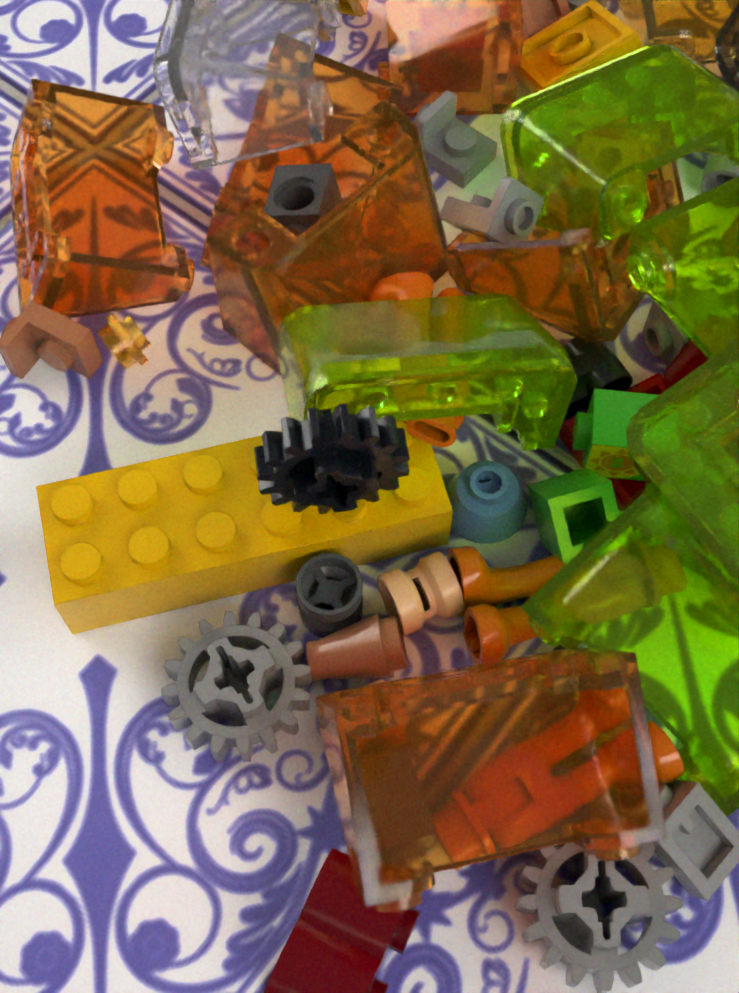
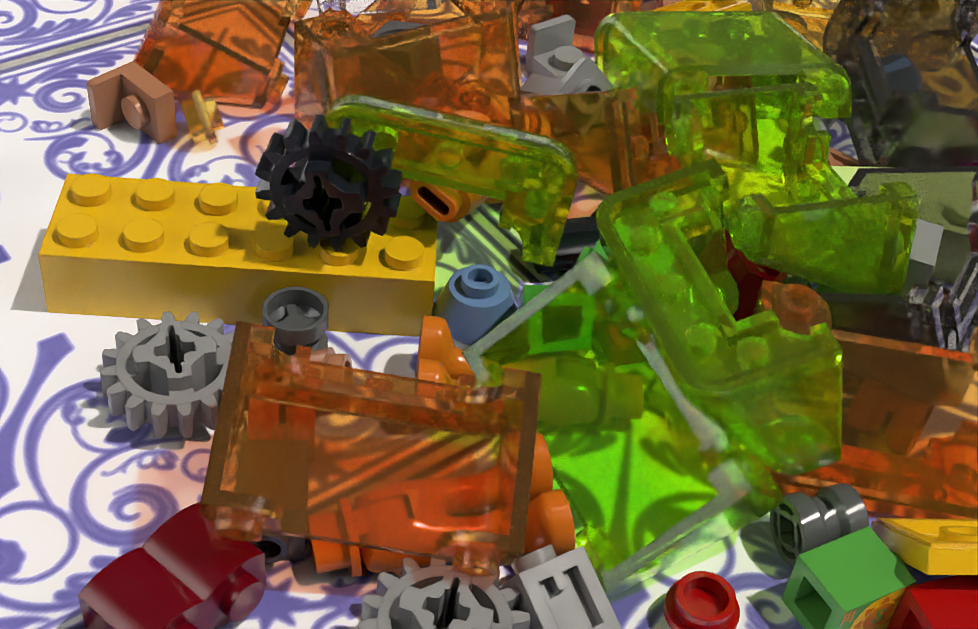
camera: 10 degrees right, 20 degrees down
light nougat wheel [377,551,465,637] -> none

